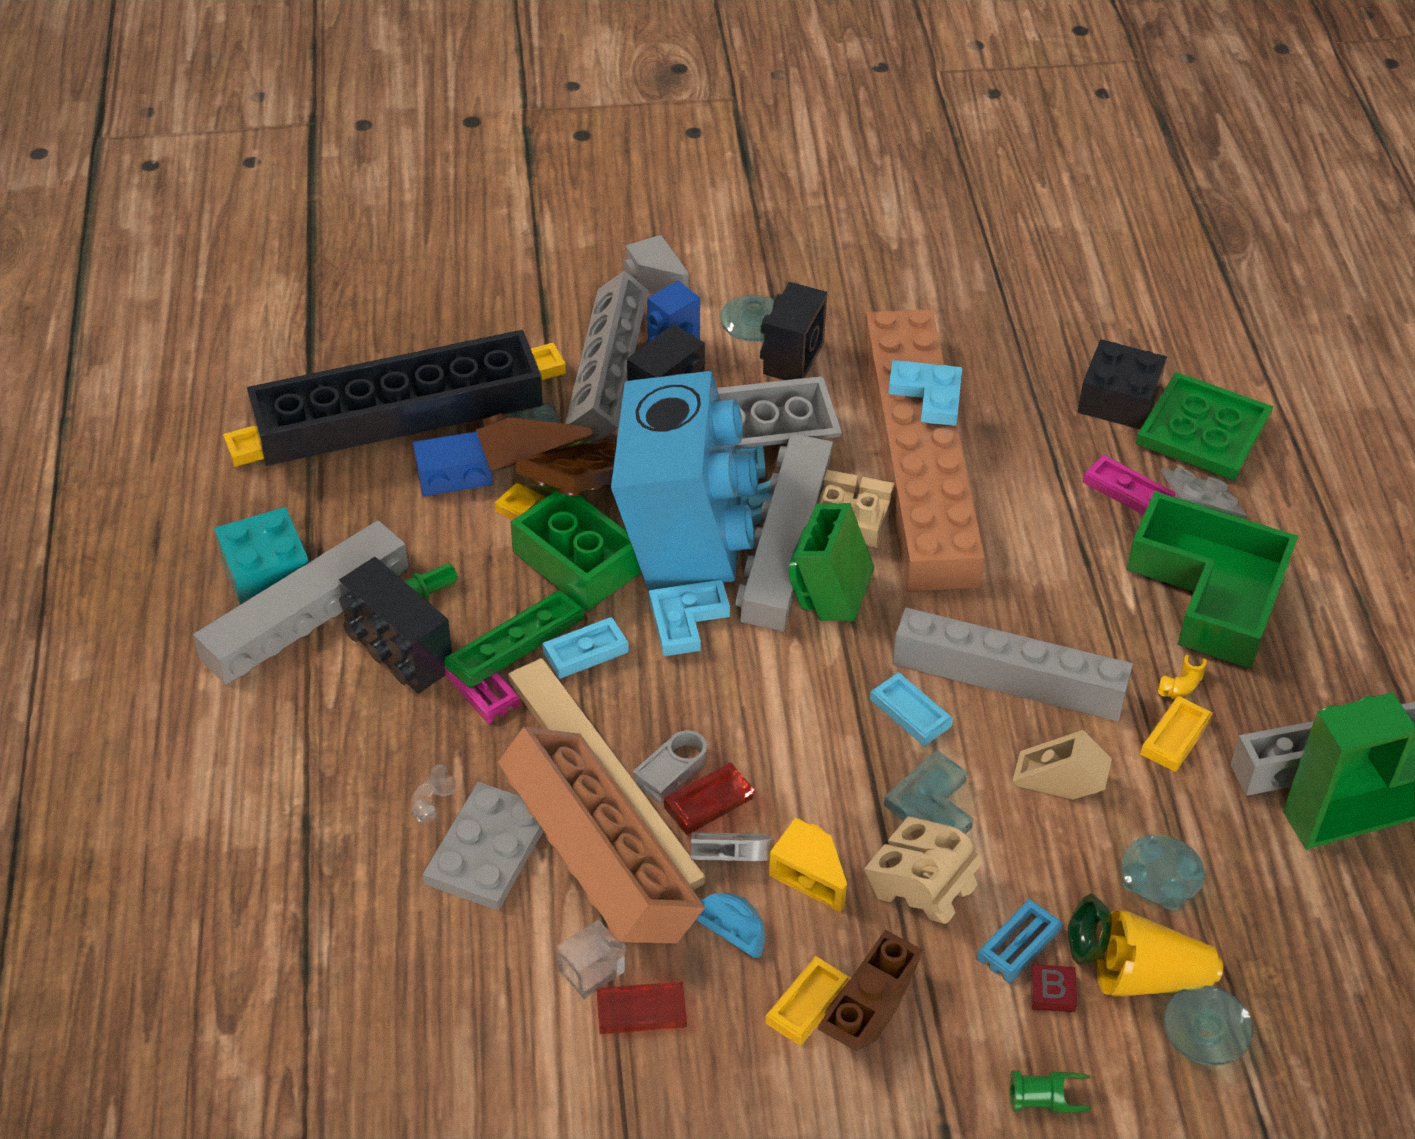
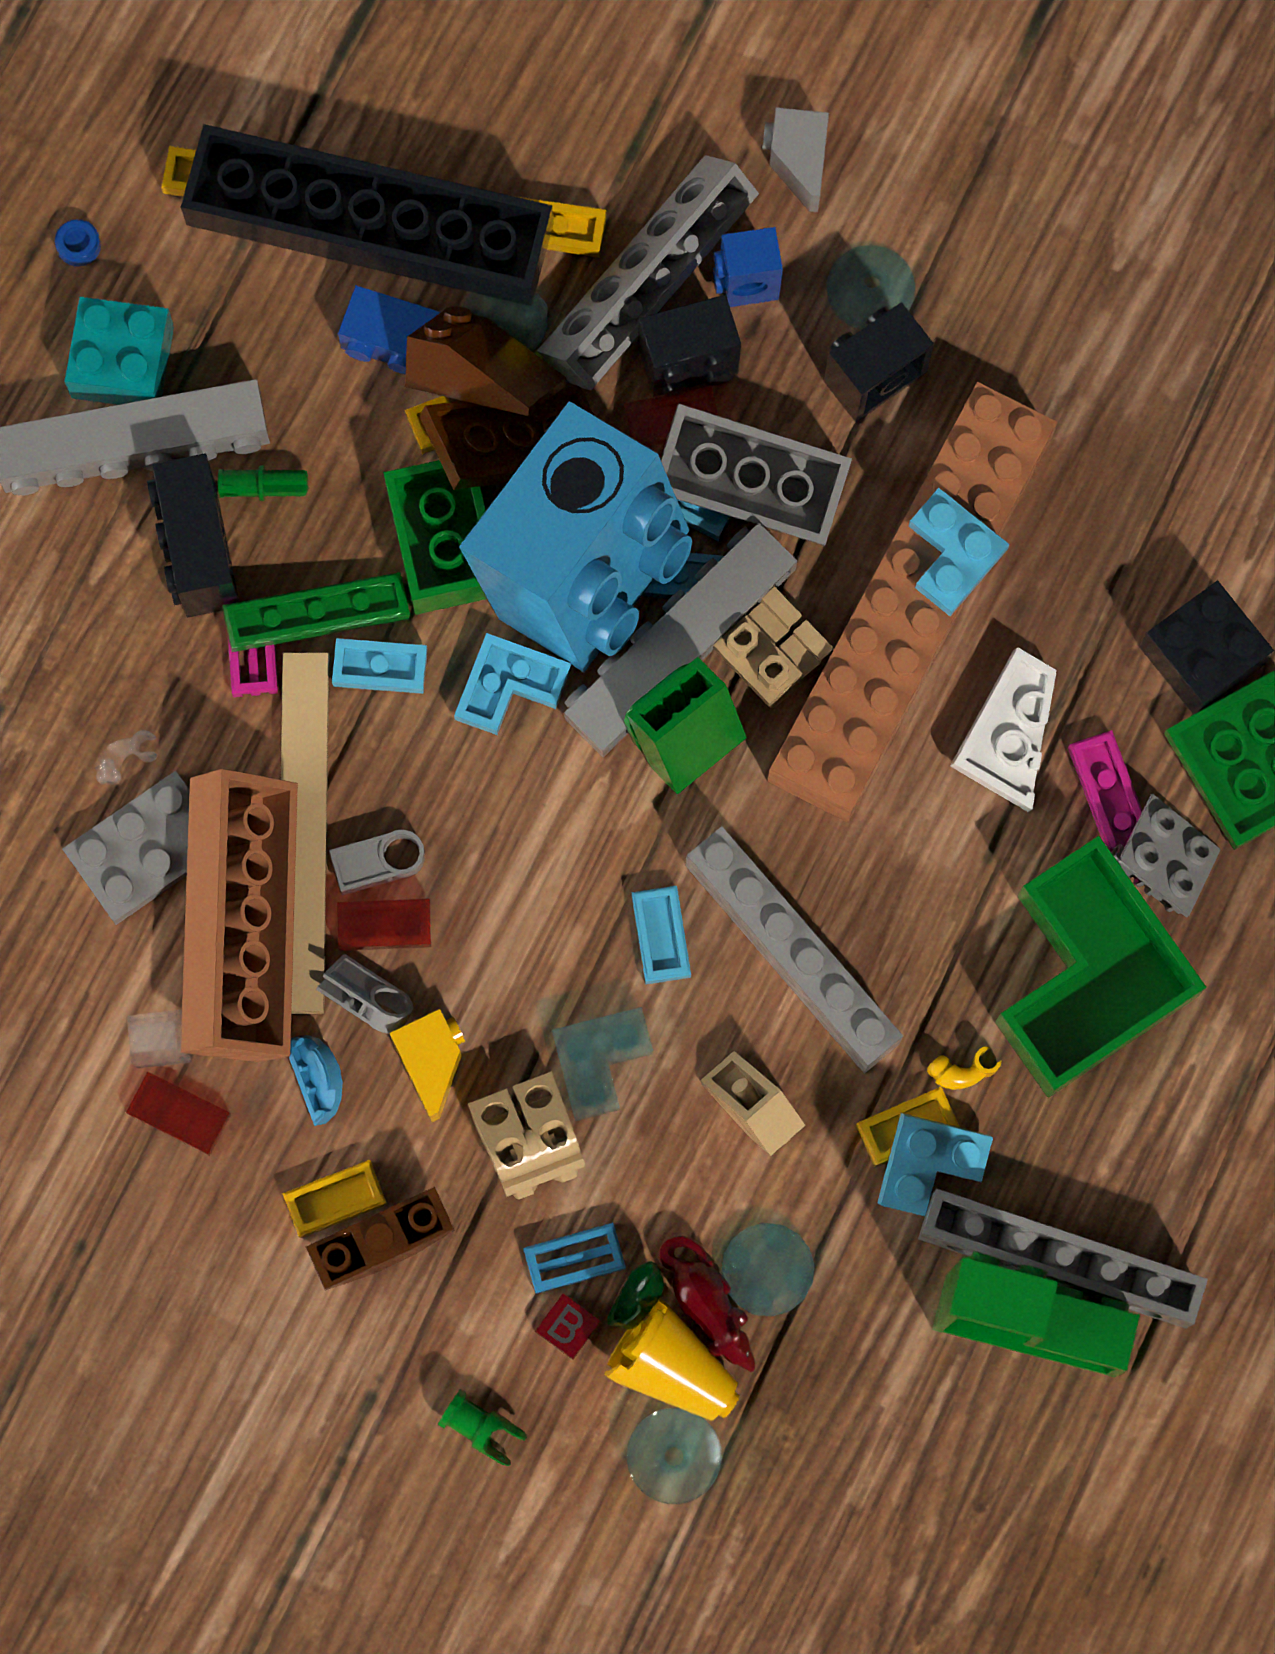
camera: 30 degrees right, 30 degrees up
none -> blue tile [55,219,101,267]
none -> dark red animal [658,1235,755,1372]
none -> medium azure plate [877,1113,993,1216]
none -> white wing [950,647,1057,812]

